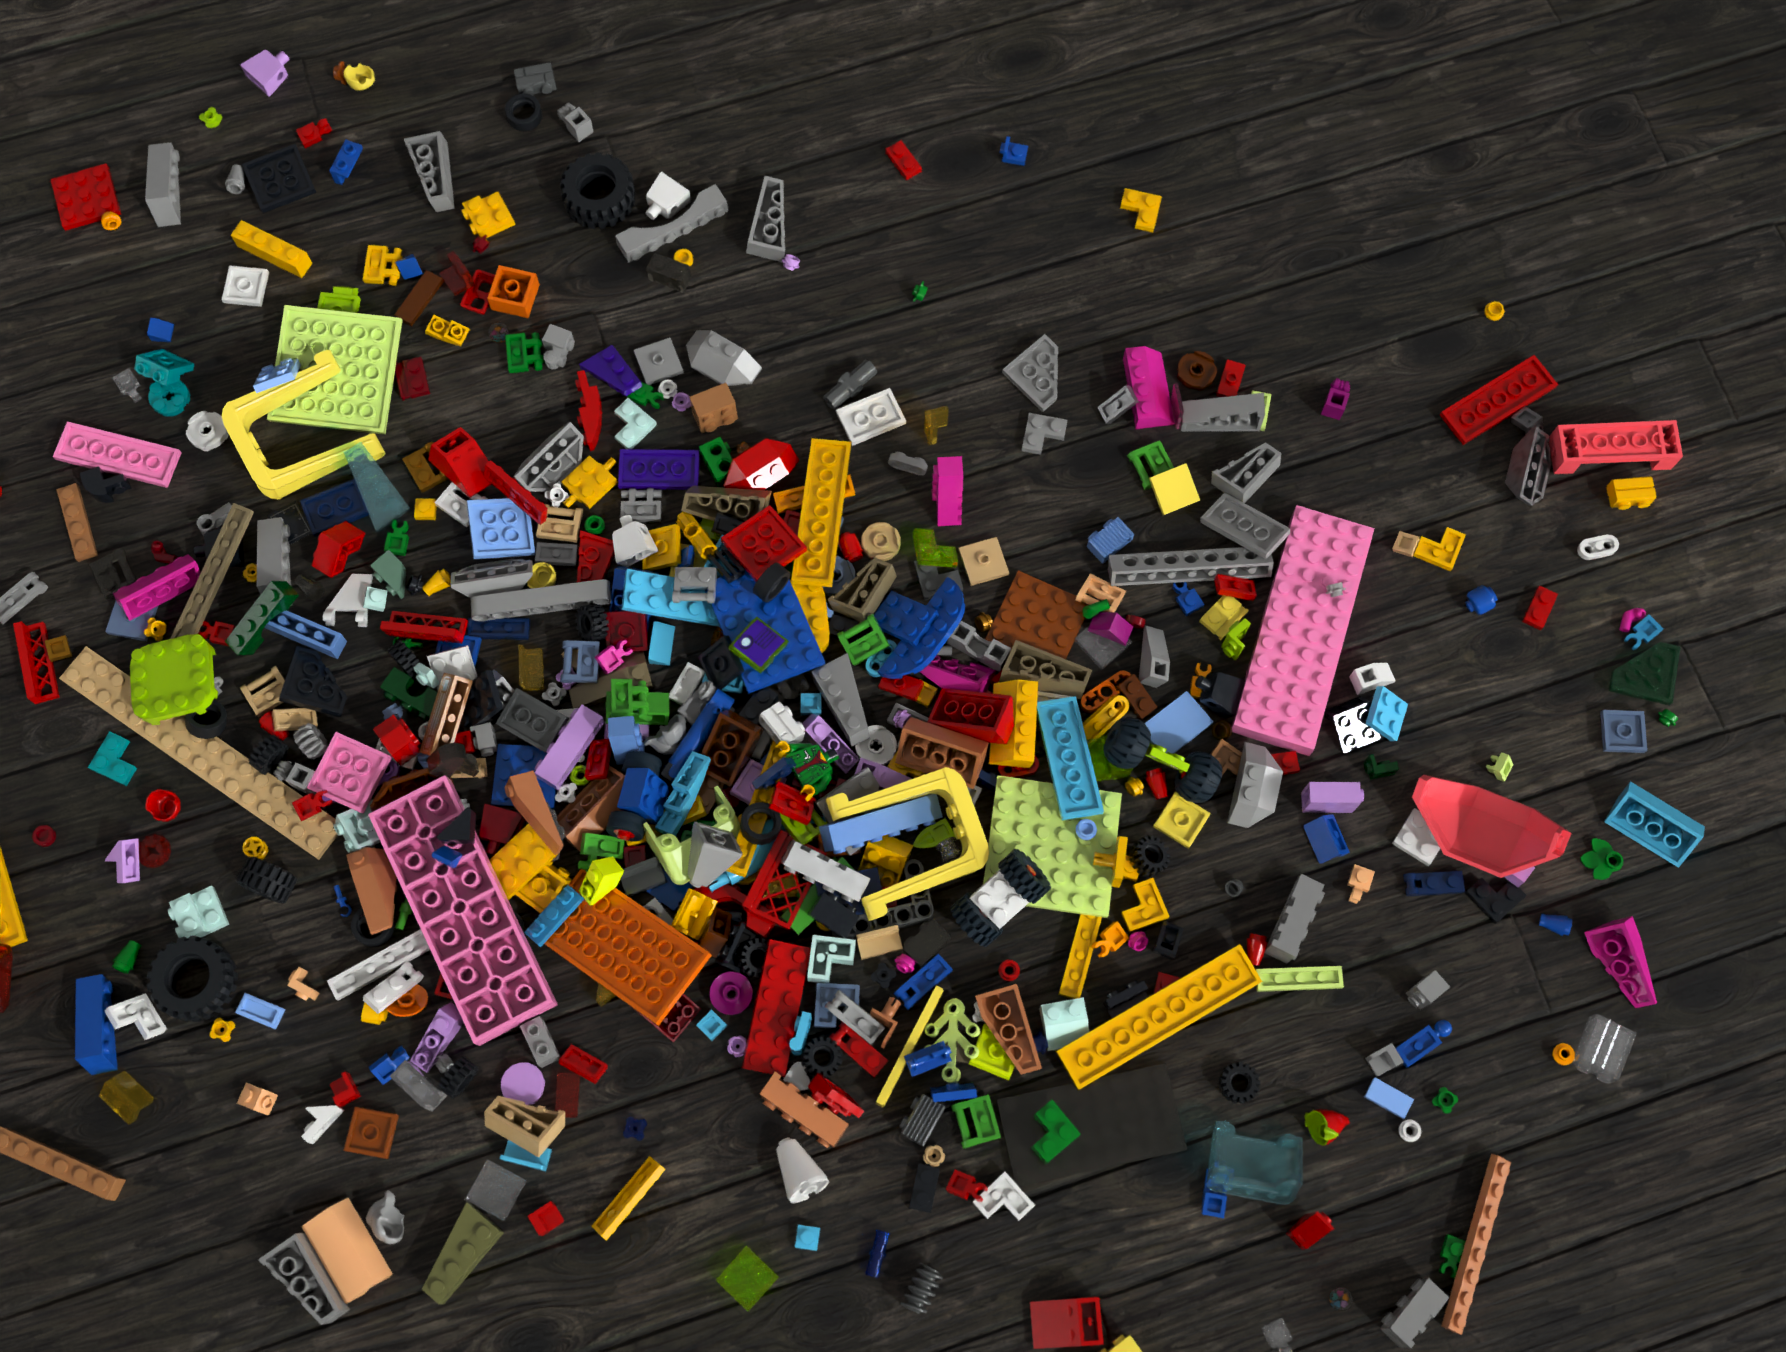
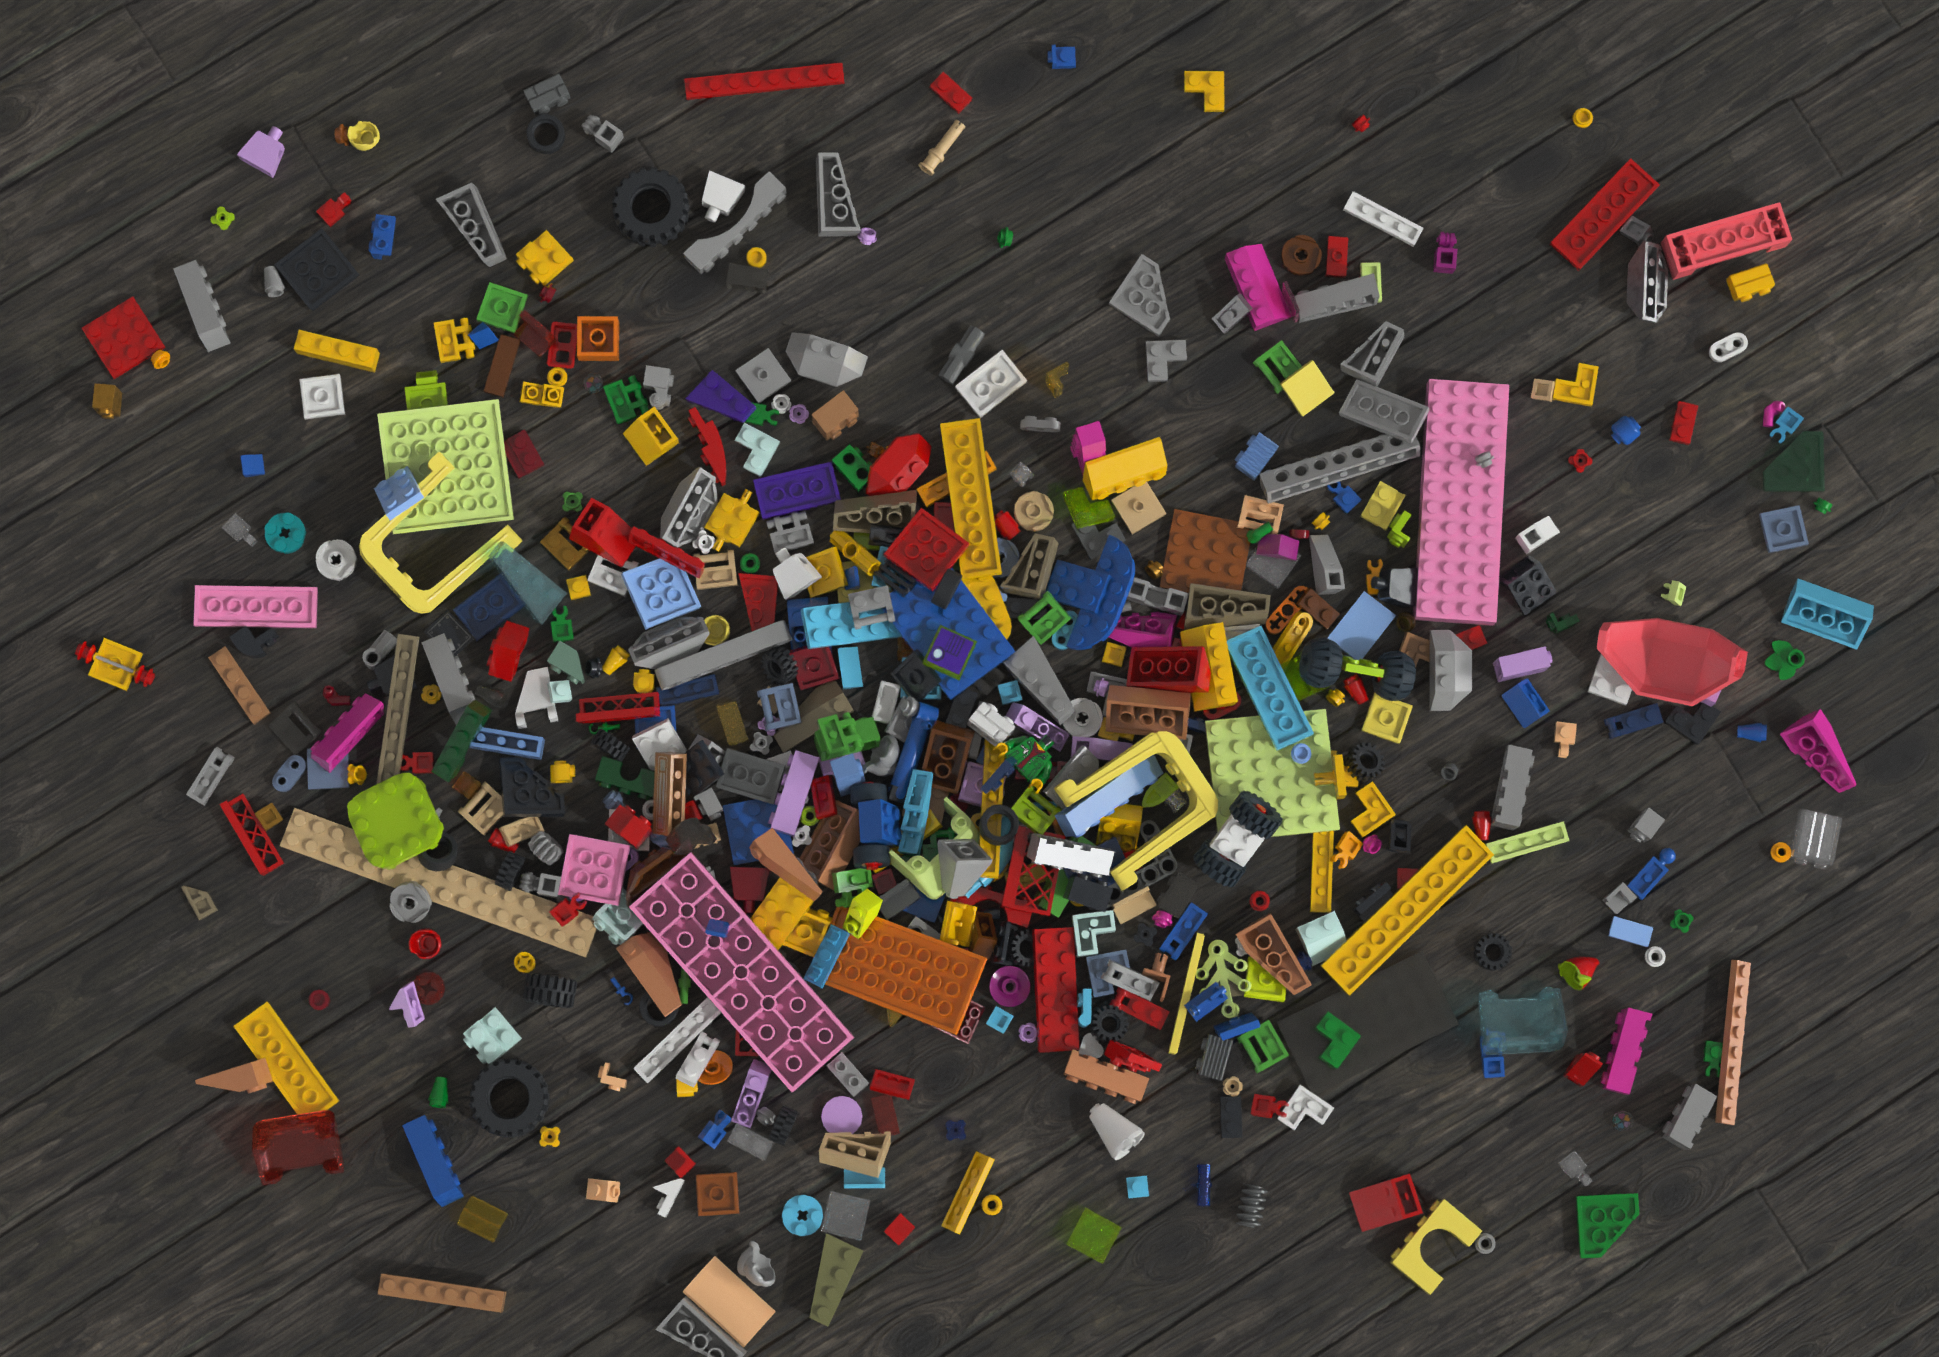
camera: 20 degrees left, 10 degrees up
teal plate [88,731,137,786] -> none
white plate [104,993,167,1040] -> none
teal plate [134,349,194,385] -> none
light blue tile [235,993,285,1030] -> none
light aqua plate [413,663,440,689] -> none
black slope [437,807,476,844] -> none
flat silver plate [535,542,578,566] -> none
dark pink plate [595,640,633,674] -> none
red plate [769,781,816,826] -> none
red plate [878,675,924,701] -> none
red plate [1214,574,1257,601] -> none
medium azure plate [1366,686,1408,741] -> none
none -> pearl gold brick [92,384,122,419]
none -> sand blue plate [272,755,307,792]
none -> light grey plate [390,881,432,923]
none -> clear orange slope [452,771,482,800]
none -> bright green plate [476,282,528,333]
none -> yellow plate [547,367,567,387]
none -> yellow plate [550,761,575,783]
none -> bright green plate [562,492,583,512]
none -> yellow slope [623,406,679,466]
none -> yellow plate [633,669,655,694]
none -> red plate [684,63,844,100]
none -> medium azure plate [782,1195,823,1236]
none -> tan pin [918,120,965,176]
none -> yellow plate [982,1195,1002,1215]
none -> clear wheel [1009,462,1034,487]
none -> yellow slope [1083,437,1167,500]
none -> yellow plate [1312,512,1330,530]
none -> white plate [1343,192,1423,247]
none -> red plate [1352,114,1370,132]
none -> red plate [1568,449,1592,473]
none -> dark pink wedge [1601,1007,1652,1095]

